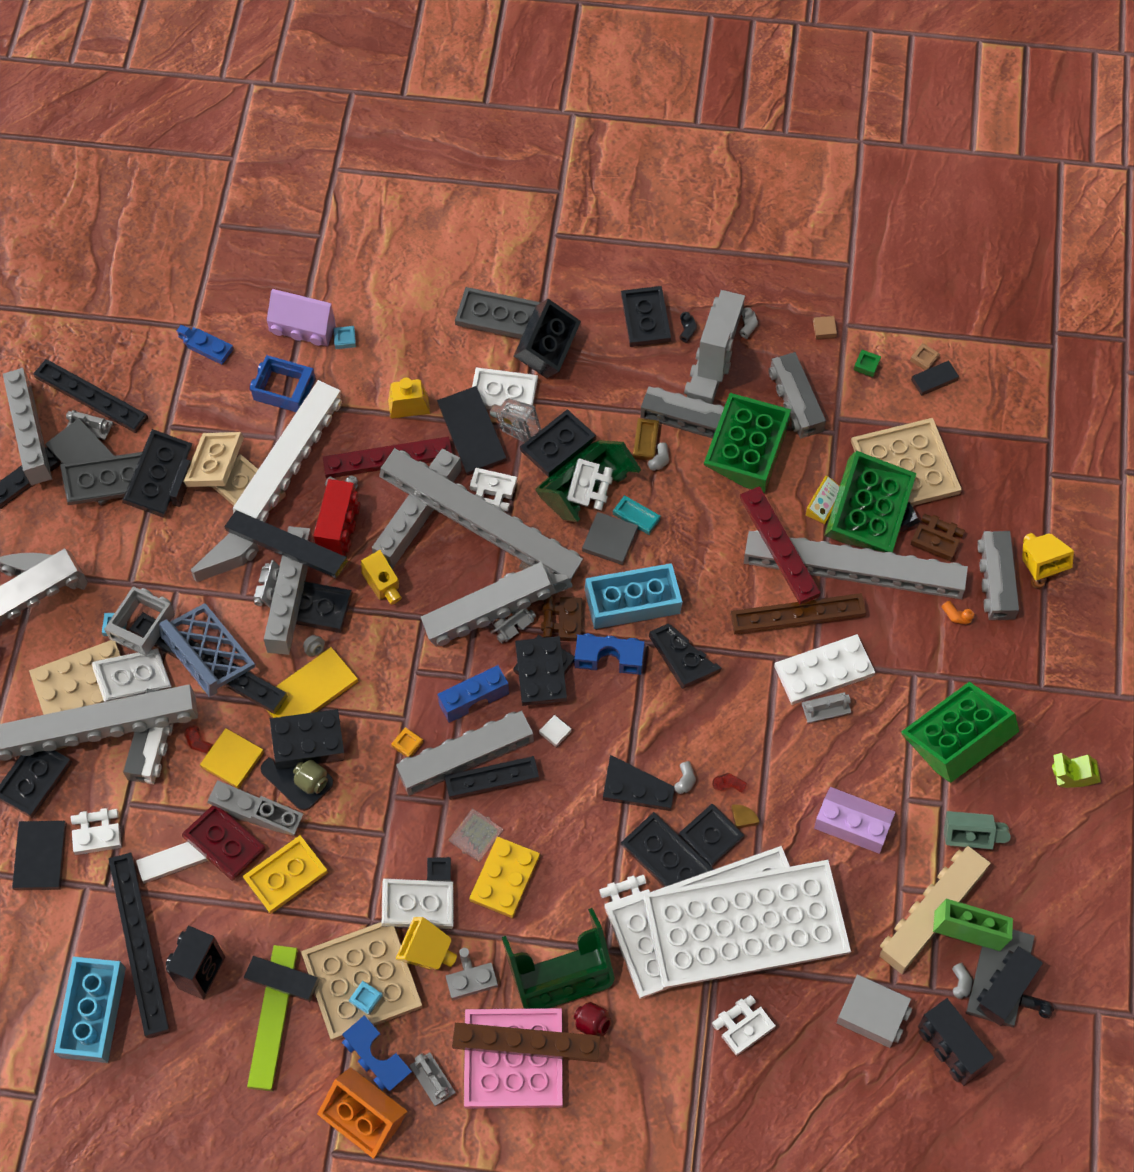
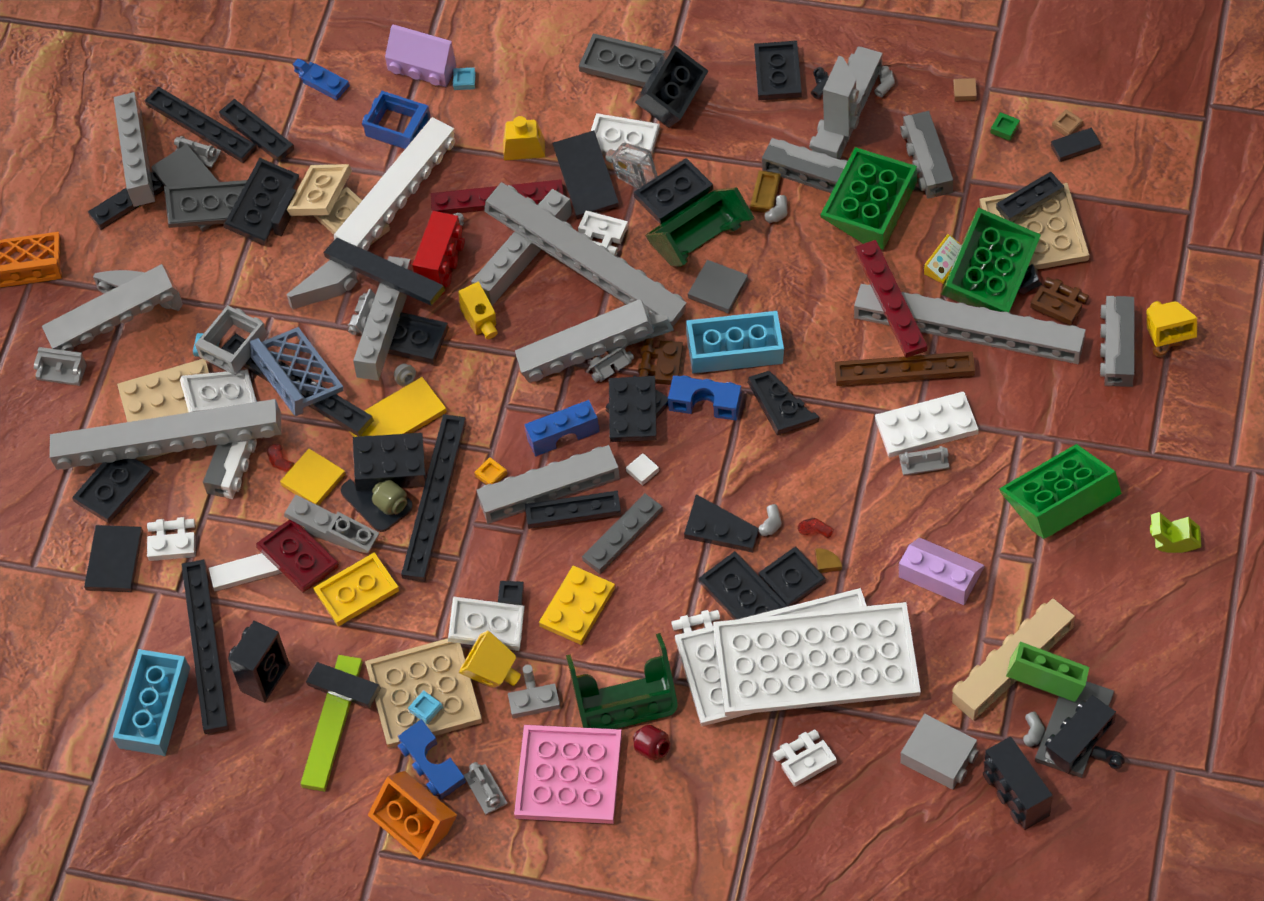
camera: 10 degrees right, 5 degrees down
clear piece [449,808,503,862] -> none
reddish brown plate [452,1022,600,1062] -> none
white plate [567,459,613,511] -> none
teal tile [613,495,661,535] -> none
orange arm [941,601,975,625] -> none
sand green brick [944,811,1011,849] -> none
none -> black plate [219,99,294,162]
none -> black plate [401,414,467,582]
none -> dark grey plate [582,493,663,574]
none -> black plate [996,171,1064,222]

